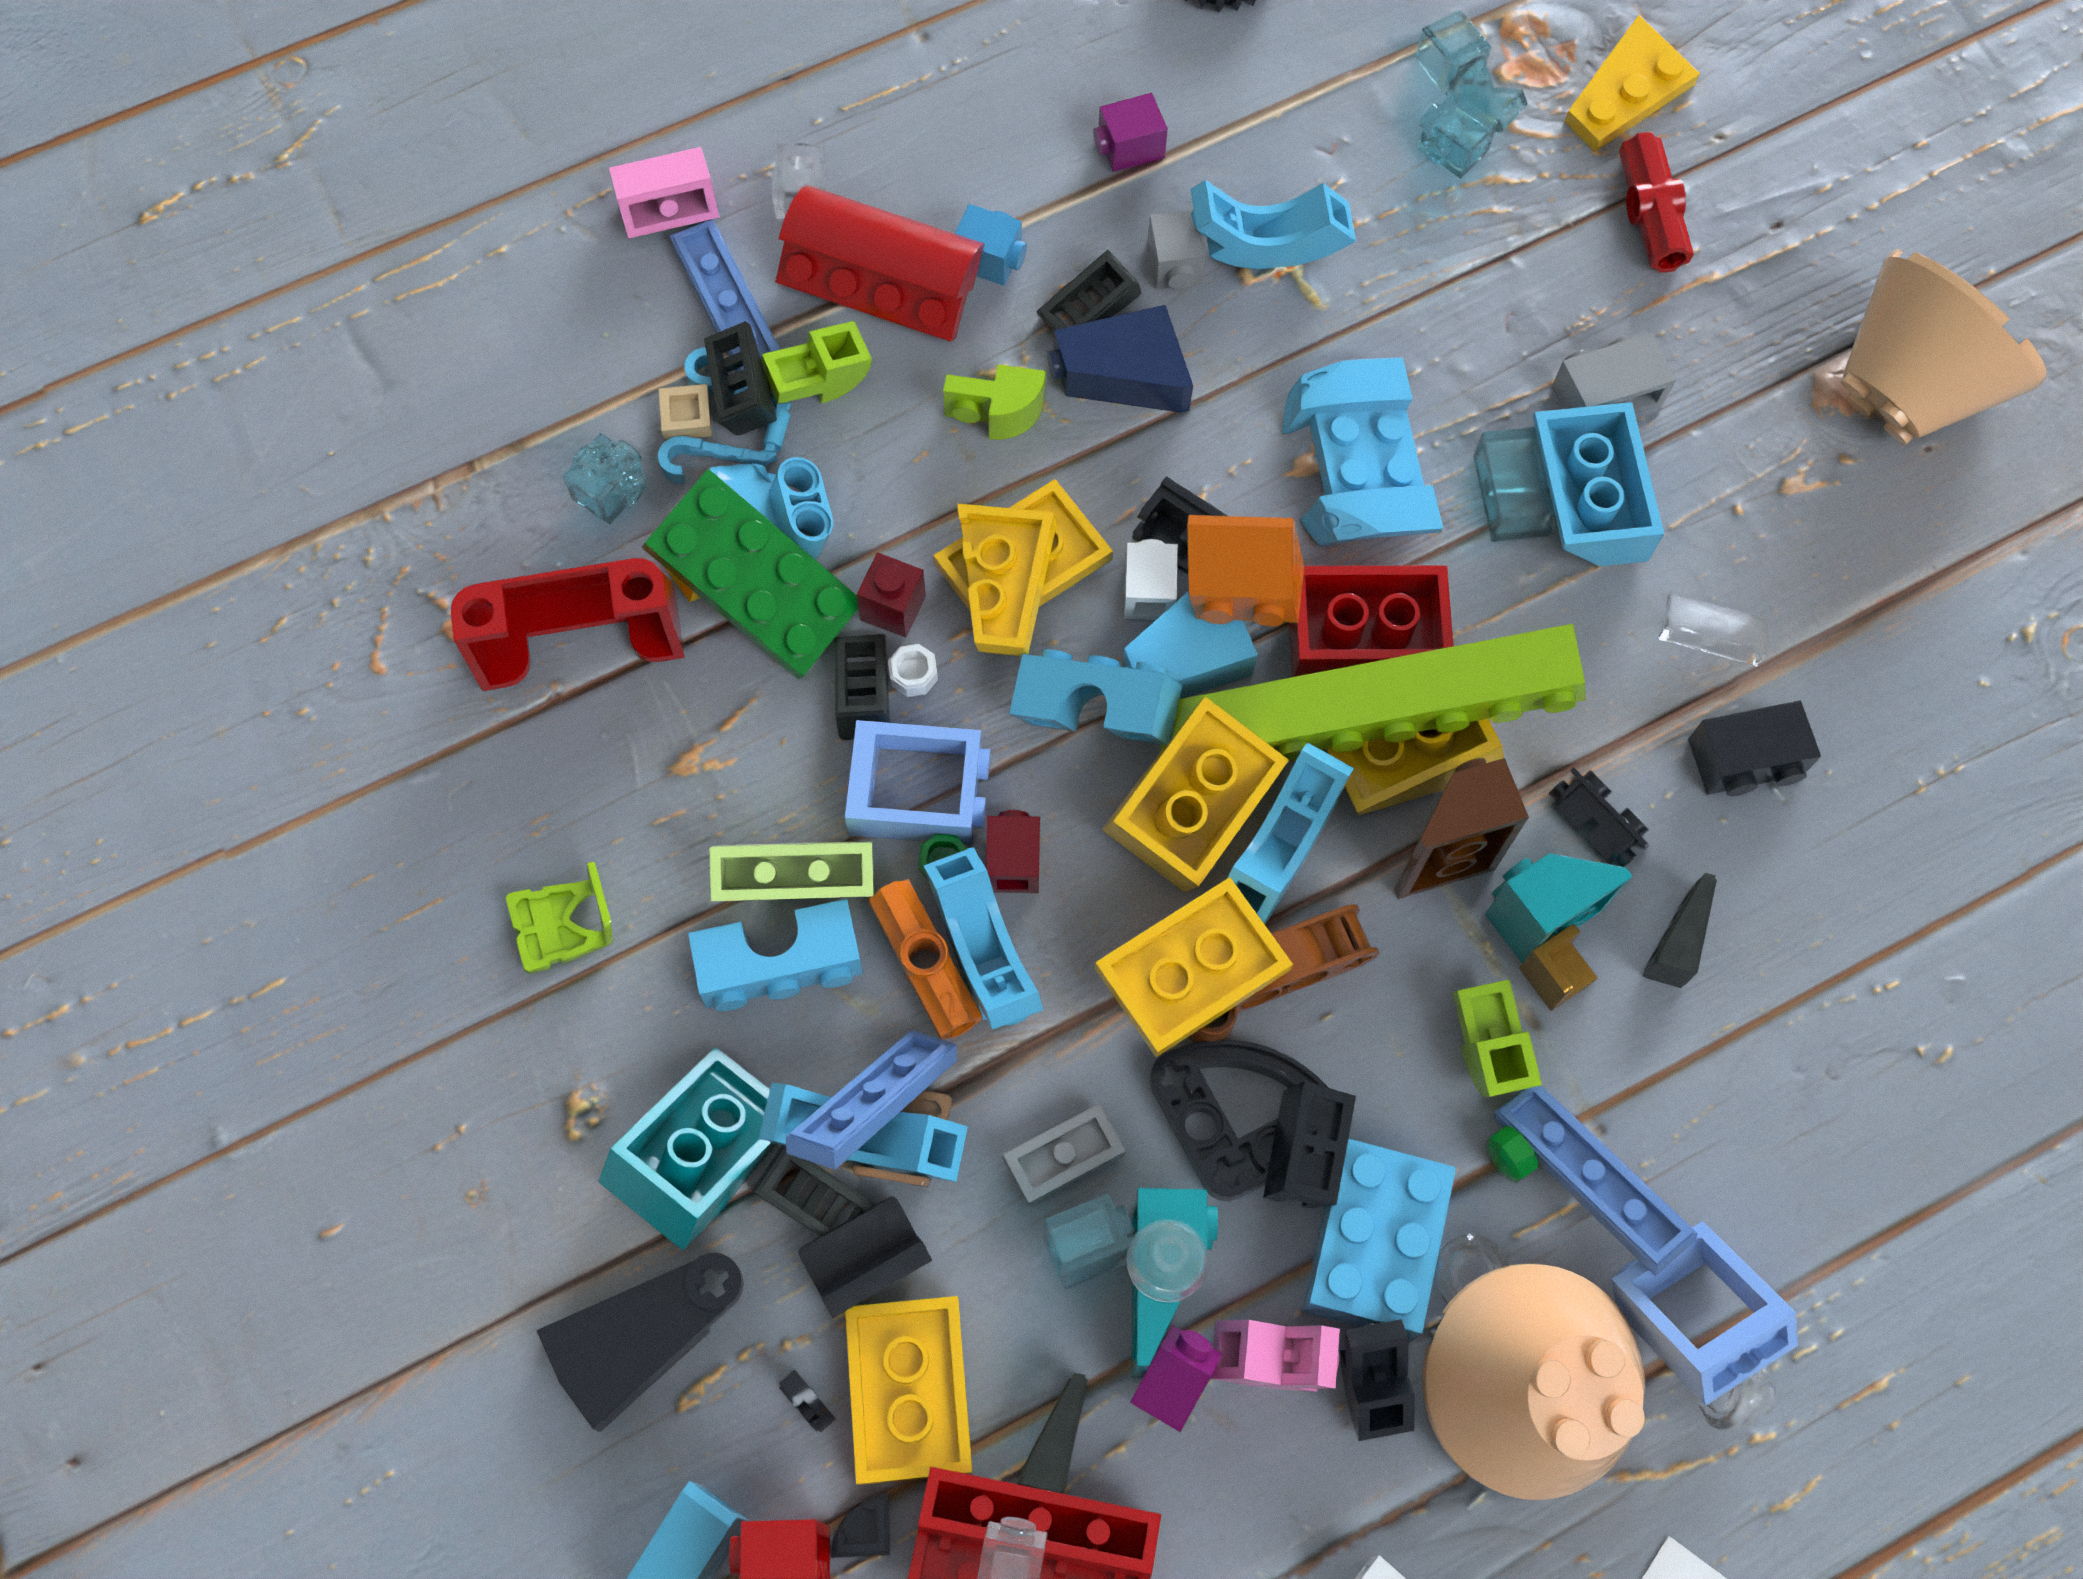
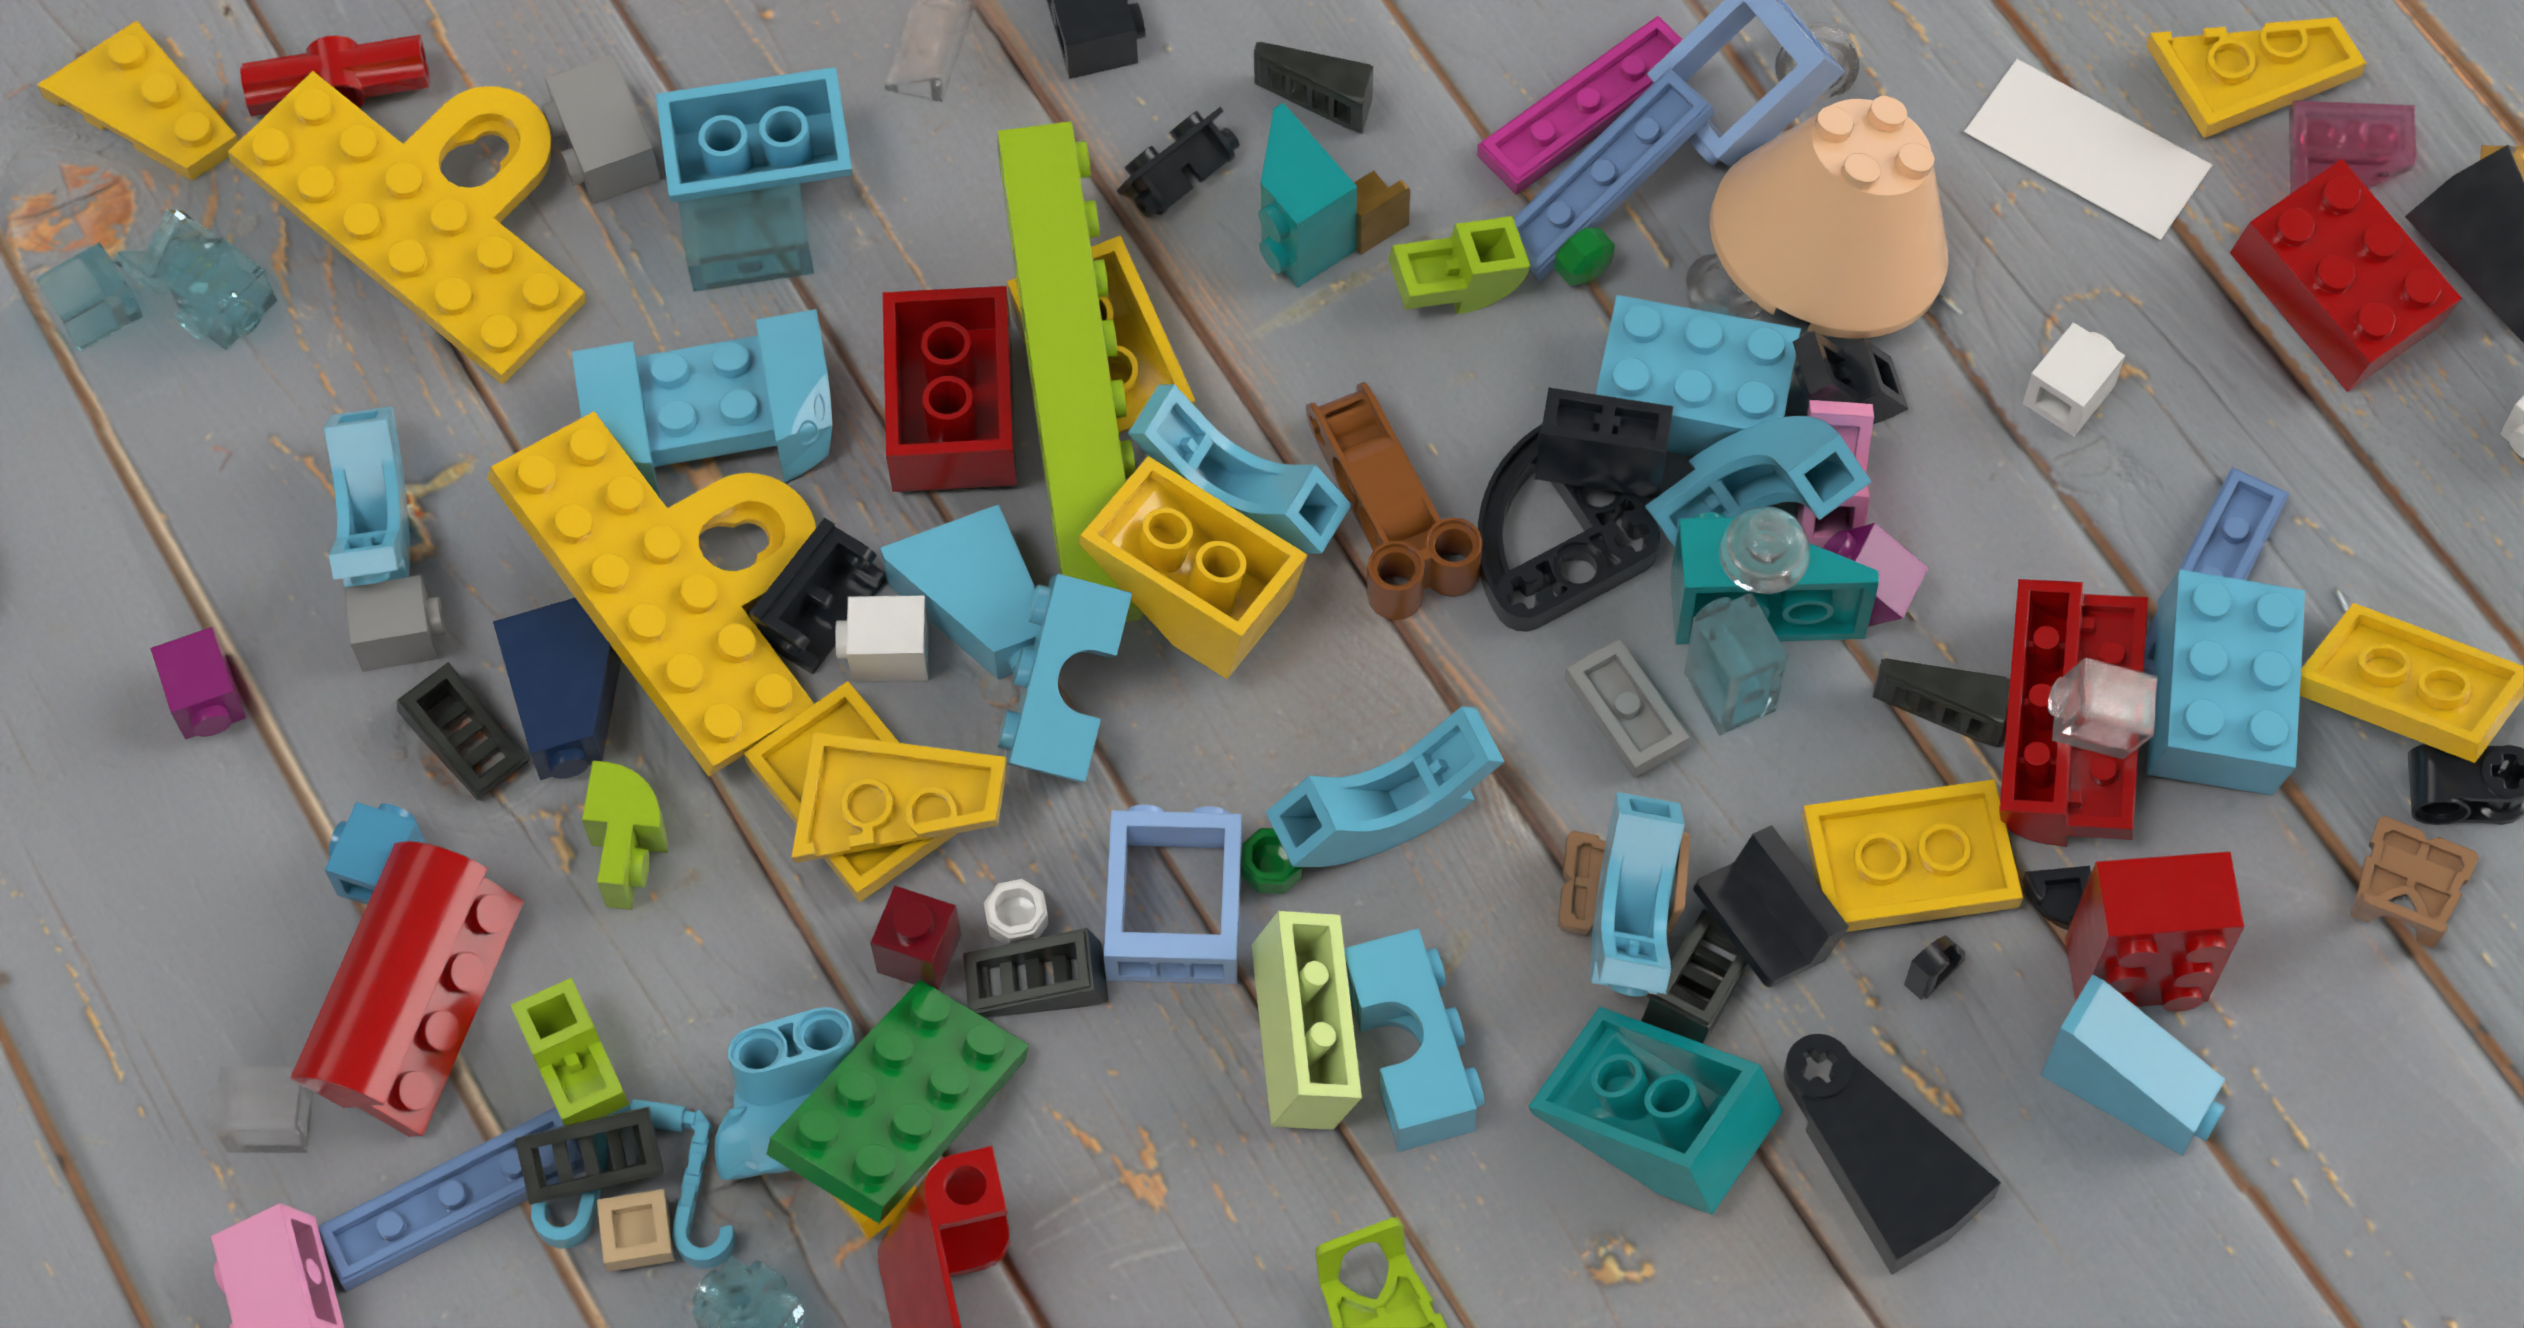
camera: 90 degrees left, 5 degrees down
medium blue tile [786,1030,957,1170] -> none
orange piece [868,879,983,1040] -> none
dark red brick [986,810,1040,893] -> none
yellow plate [1094,877,1293,1057] -> none
orange slope [1187,515,1304,627] -> none
reddish brown slope [1394,758,1529,899] -> none
none -> yellow plate [228,71,586,385]
none -> yellow plate [487,411,816,777]
none -> dark pink tile [1477,16,1683,195]
none -> medium azure arch [1645,416,1872,548]

